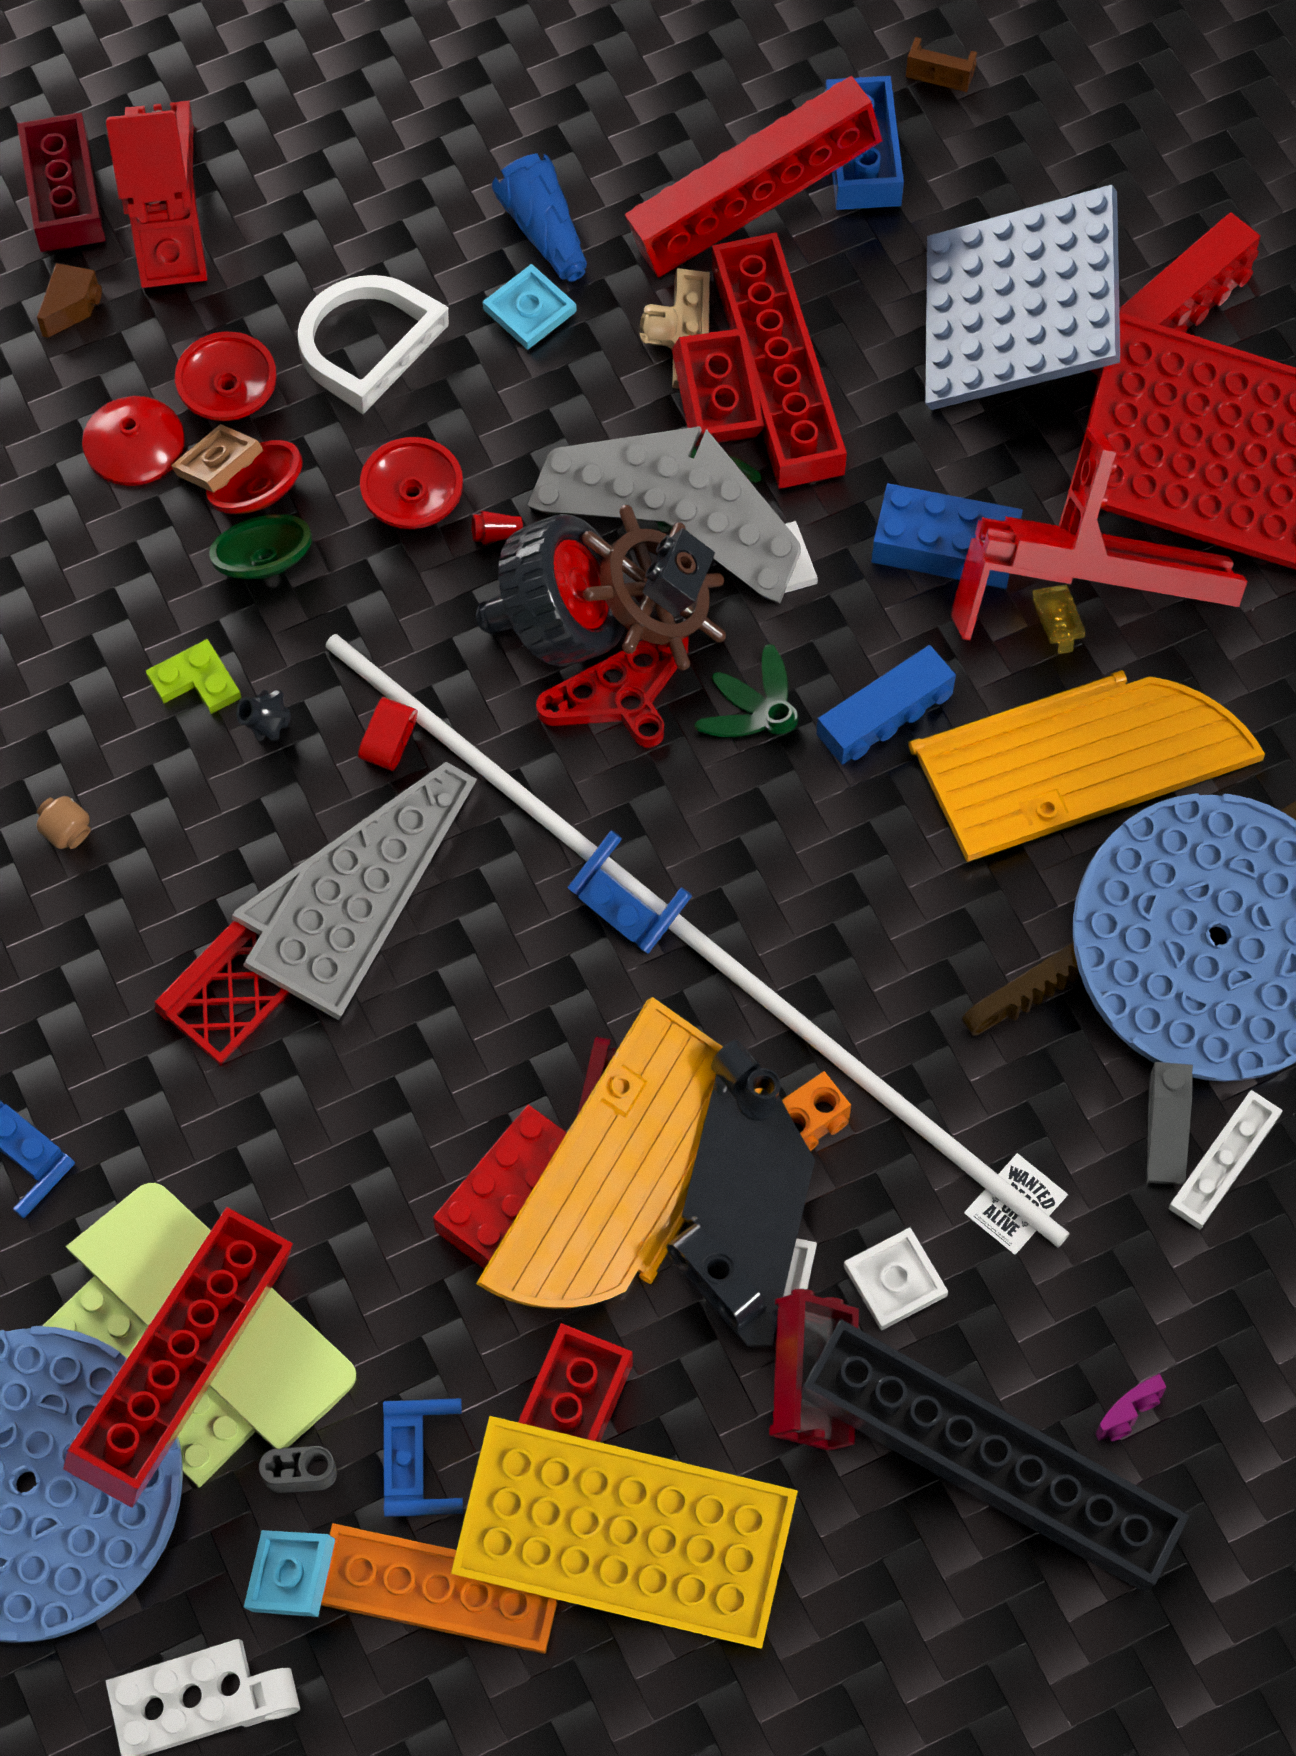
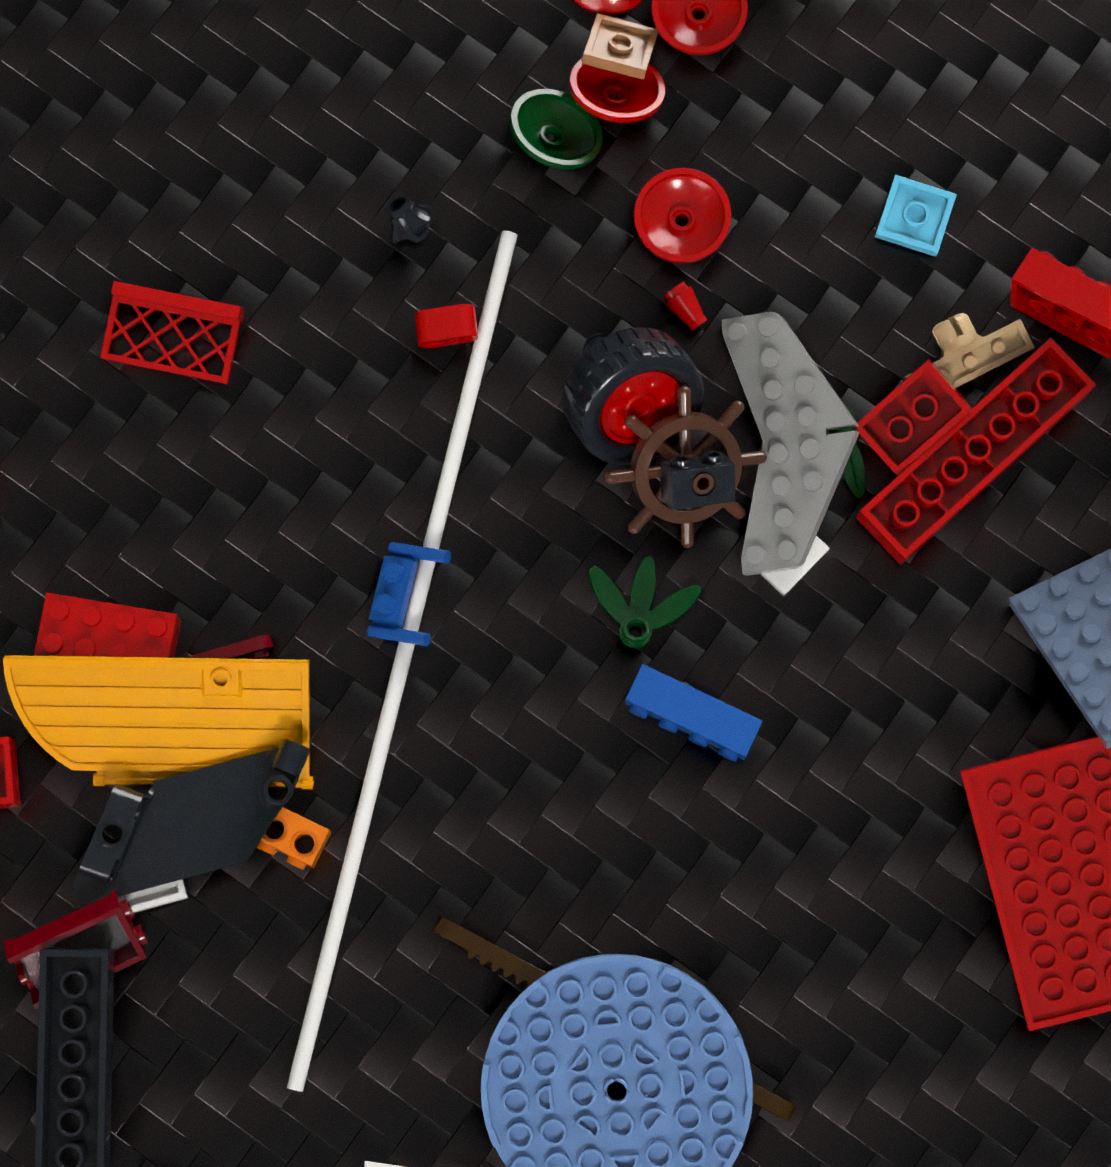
camera: 60 degrees right, 15 degrees up
medium nougat head [36,796,91,849] -> none
lime plate [146,639,242,714] -> none
light grey wing [231,762,477,1020] -> none
white window [298,275,449,414] -> none
blue cone [492,153,587,282] -> none
red beam [536,637,689,748] -> none
white plate [843,1228,948,1331] -> none
blue brick [871,483,1023,589] -> none
light orange door [908,670,1265,862] -> none
red piece [951,427,1247,640] -> none
white sticker [964,1153,1068,1255] -> none
clear yellow plate [1033,584,1085,654] -> none
dark grey slope [1147,1062,1193,1185] -> none

